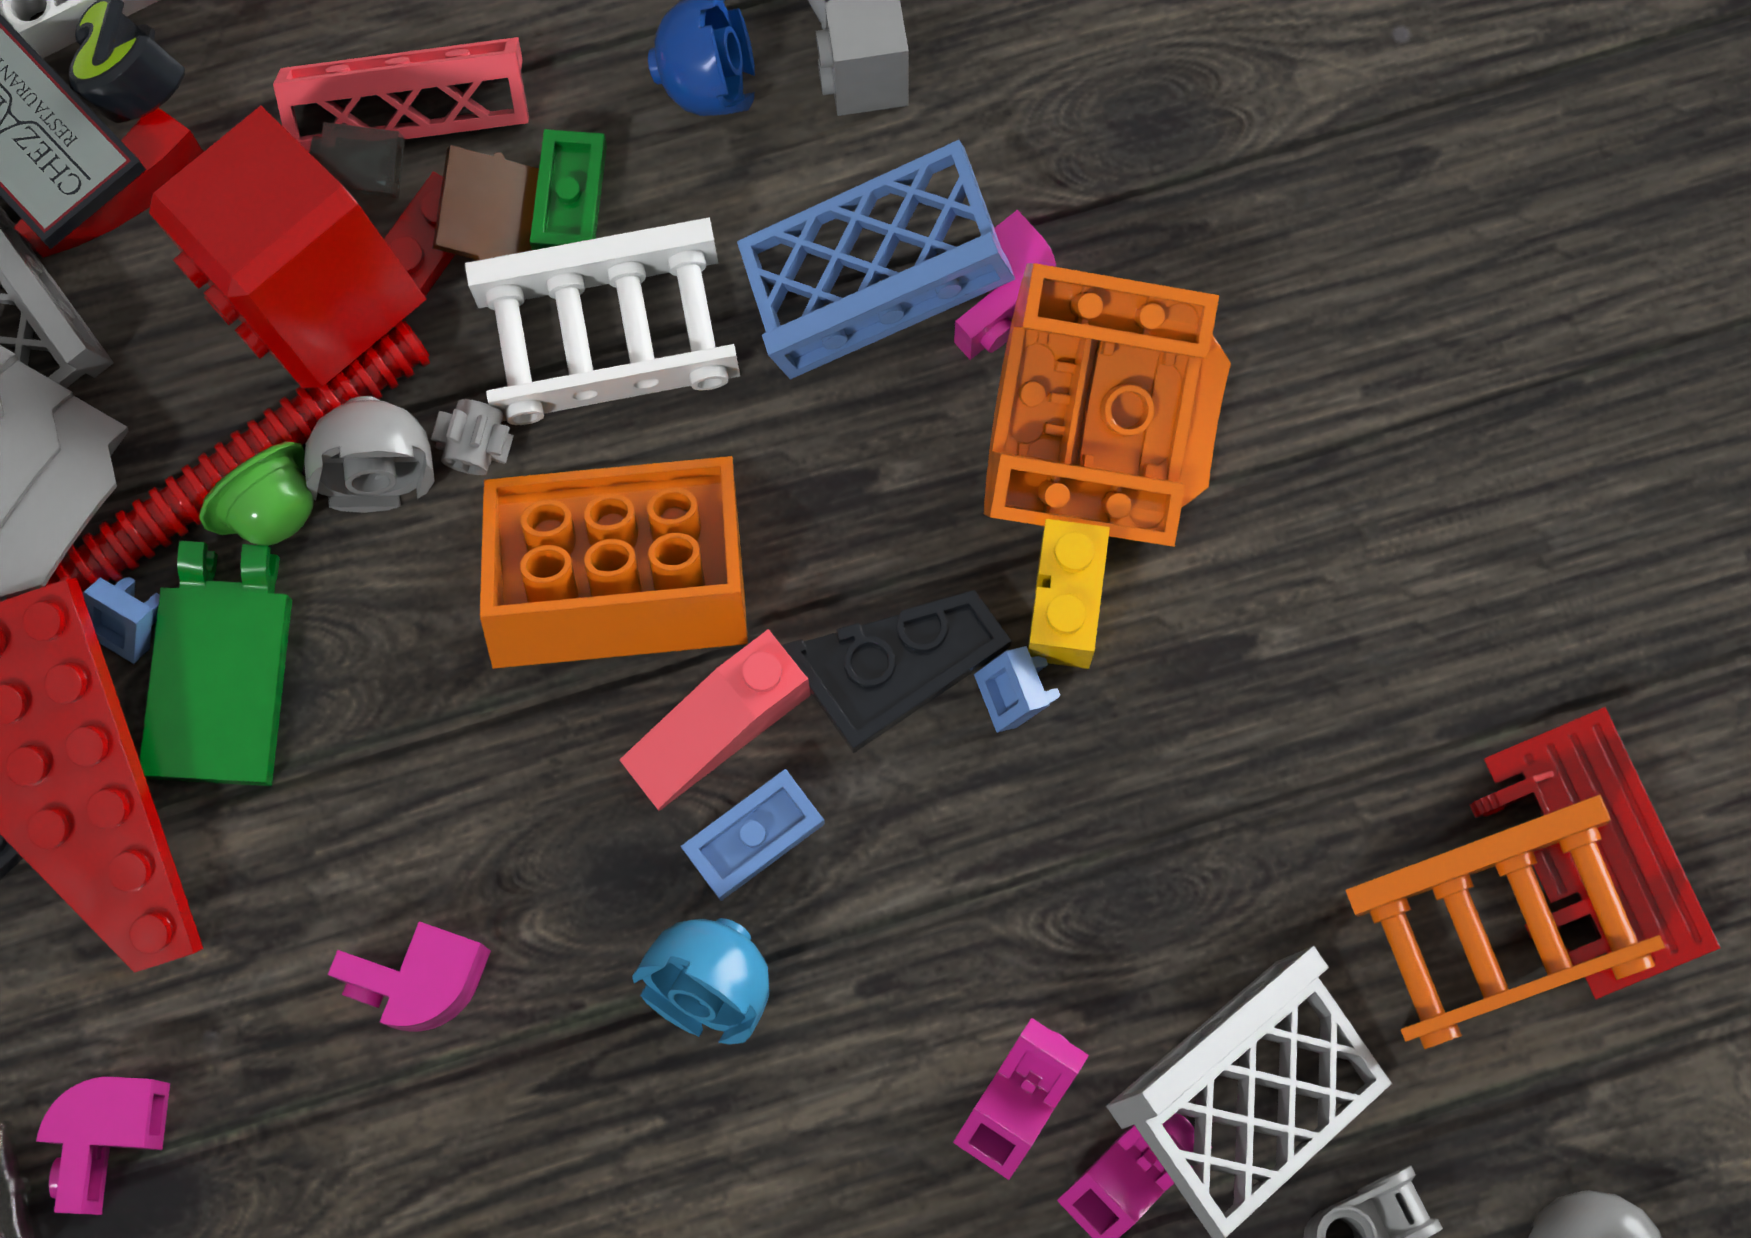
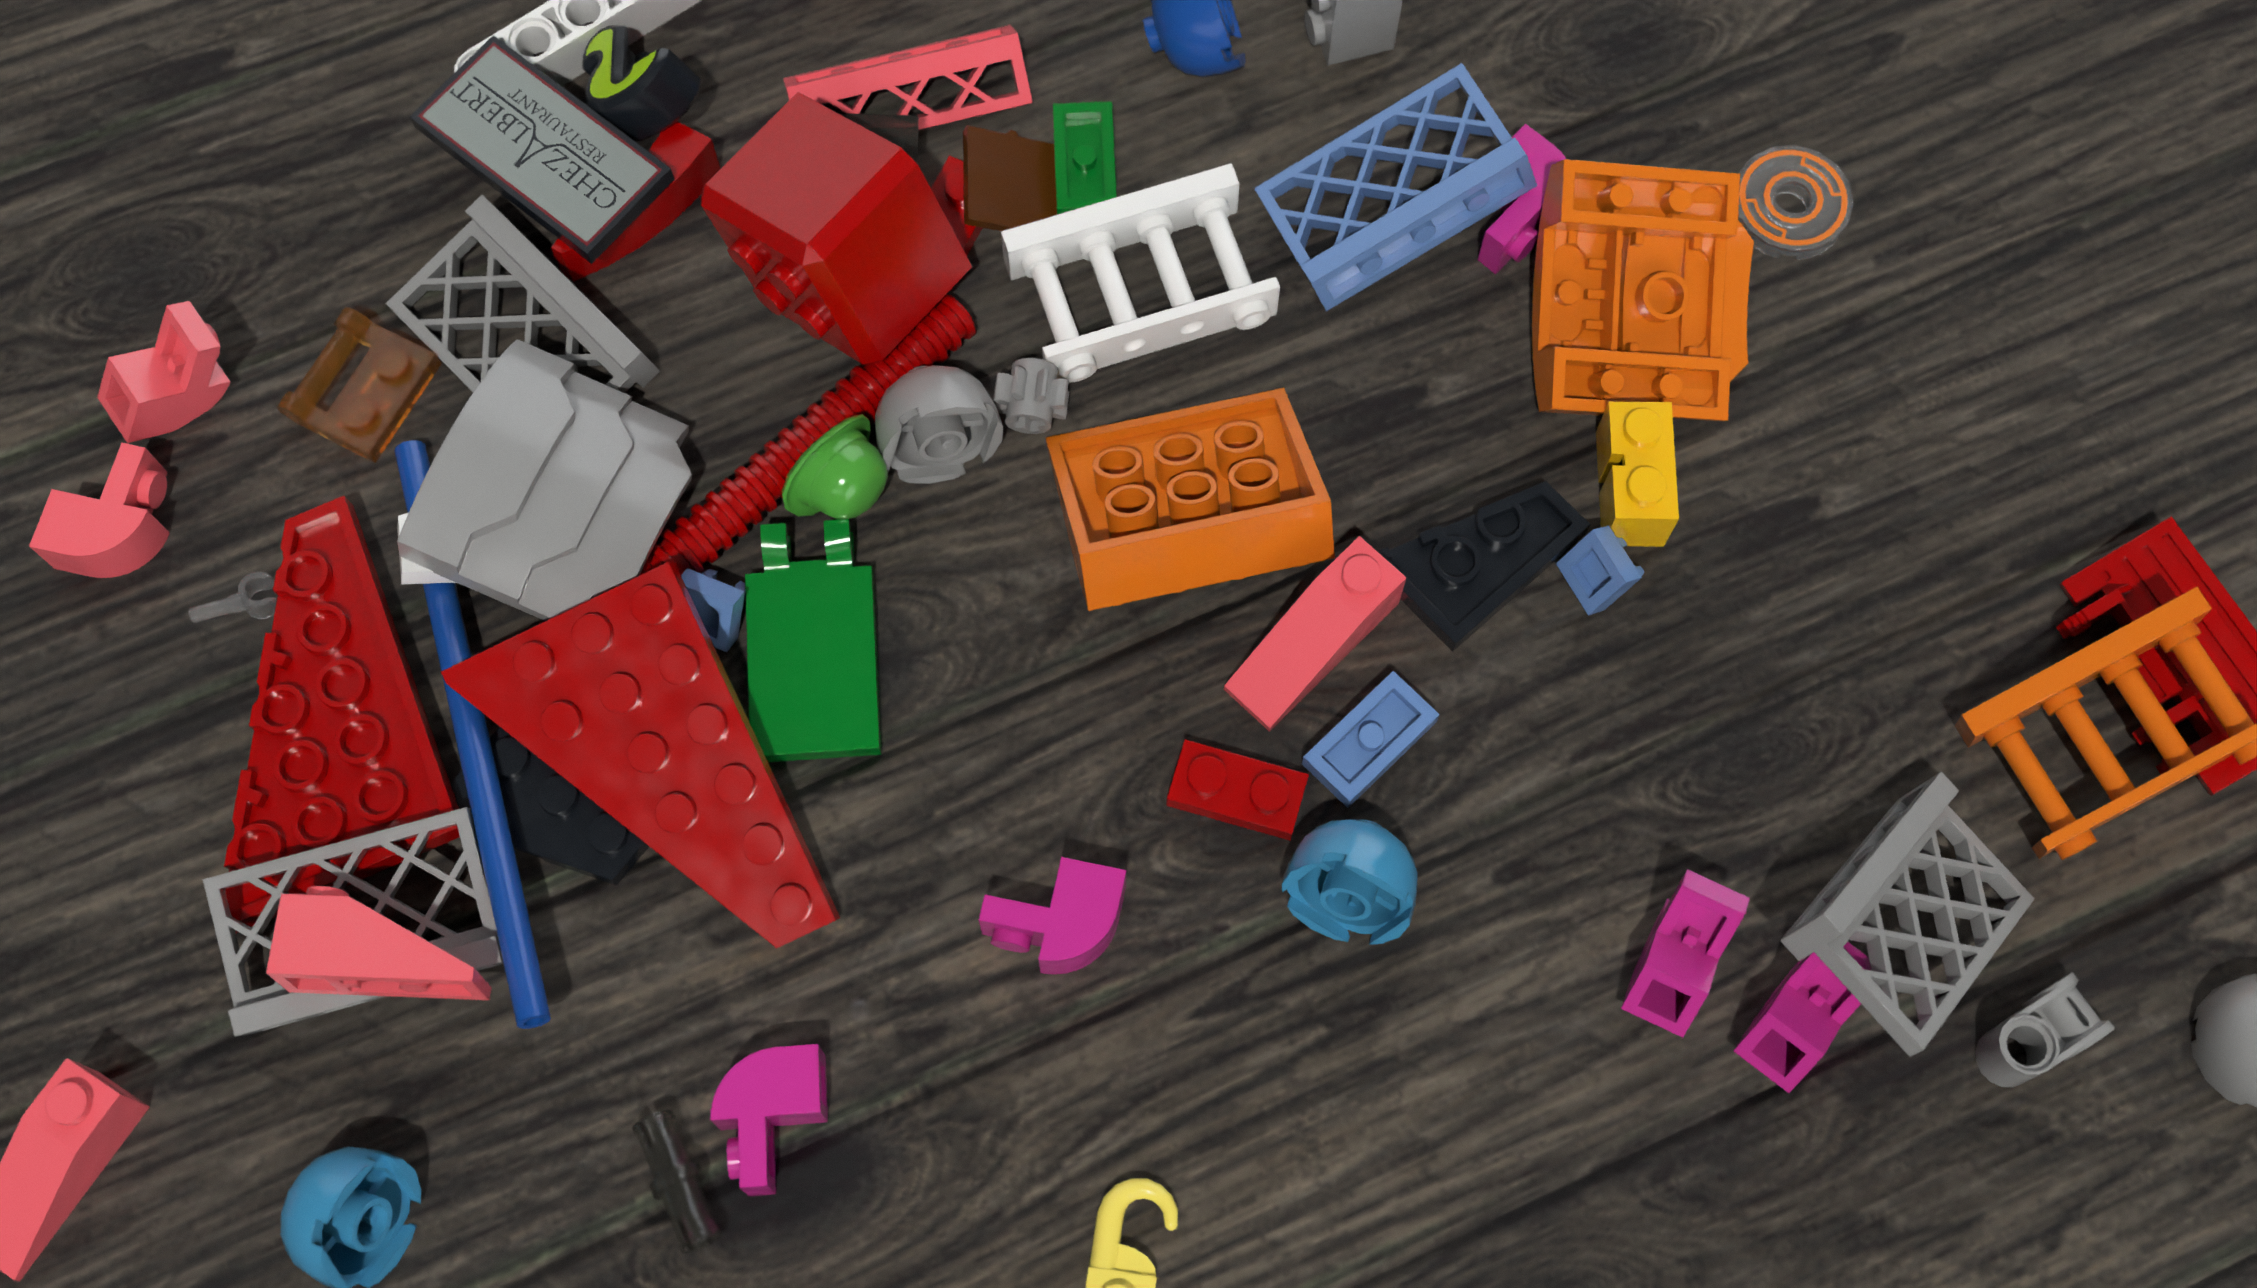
camera: 10 degrees left, 5 degrees down
none -> red plate [1166,739,1309,841]
none -> clear tile [1738,145,1854,260]

